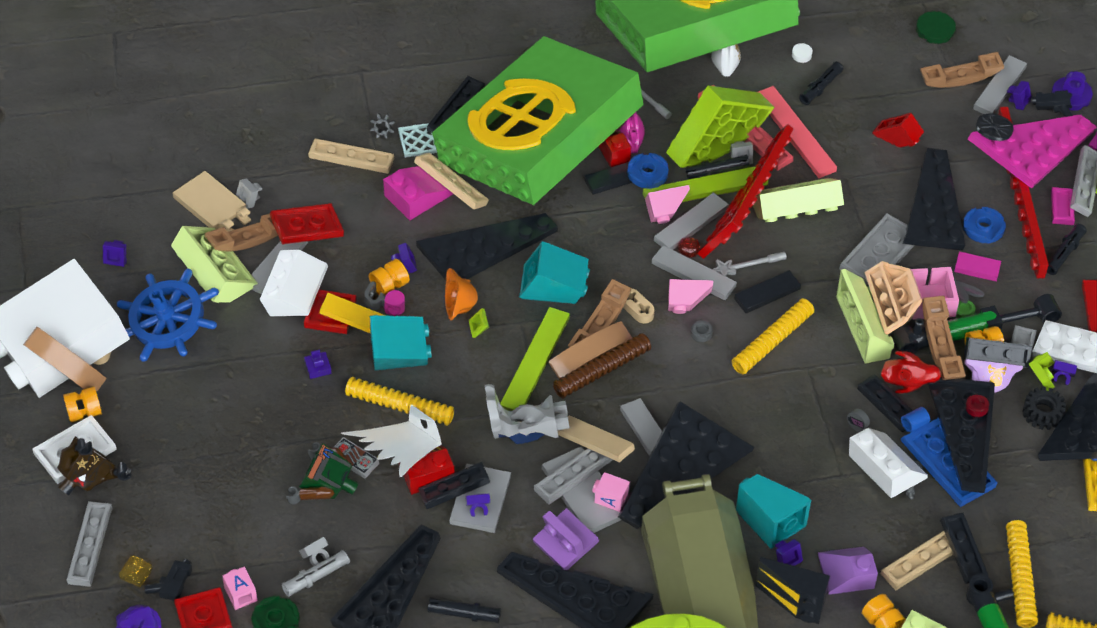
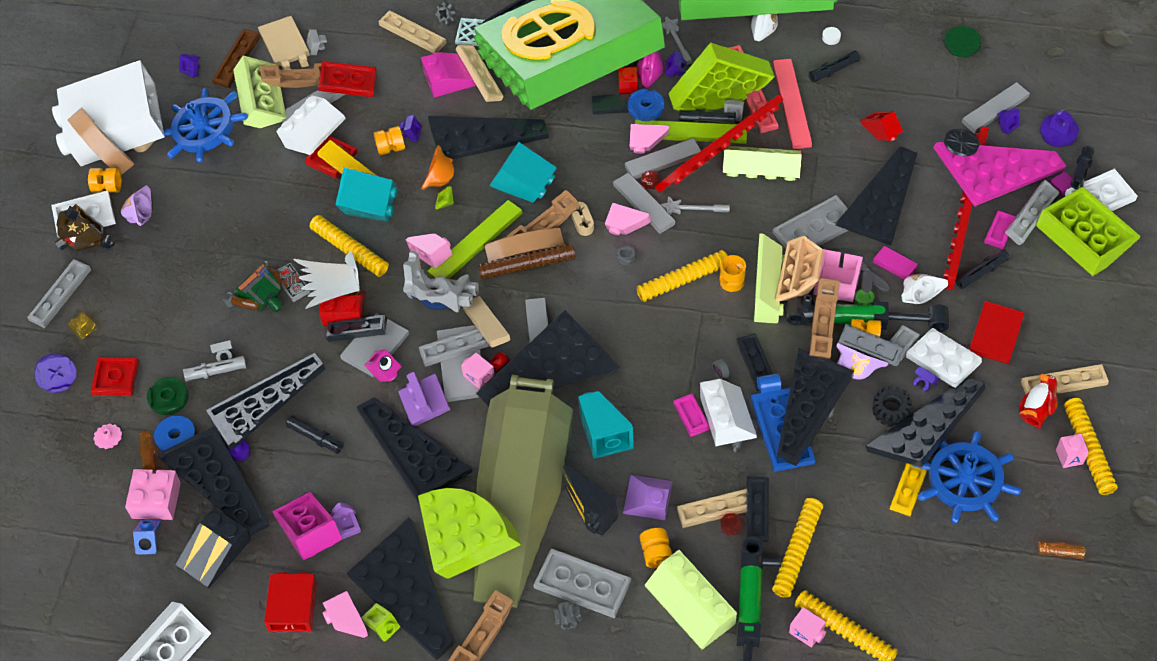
camera: 25 degrees right, 5 degrees up
black piece [144,559,192,601] -> none
bright pink brick [222,567,257,610] -> none
dark purple tile [304,350,332,379] -> none
leg [364,281,405,316] -> none
dark purple tile [465,493,490,517] -> none
black tile [734,270,801,314] -> none
dark purple tile [775,539,803,566] -> none
red animal [881,351,941,393] -> none
medium nougat slope [920,52,1004,88] -> none
blue tile [963,207,1006,243] -> none
dark red tile [966,395,989,417] -> none
lime bracket [1029,352,1055,391] -> none
black piece [1032,90,1073,117] -> none
none -> lavender hat [121,185,152,226]
none -> reddish brown tile [212,29,260,88]
none -> dark pink brick [364,349,402,382]
none -> bright pink slope [406,234,452,269]
none -> red tile [489,352,510,373]
none -> dark purple tile [665,51,687,77]
none -> dark pink tile [673,394,710,437]
none -> light orange wheel [719,255,746,292]
none -> clear red tile [721,513,741,535]
none -> white hat [902,274,948,304]

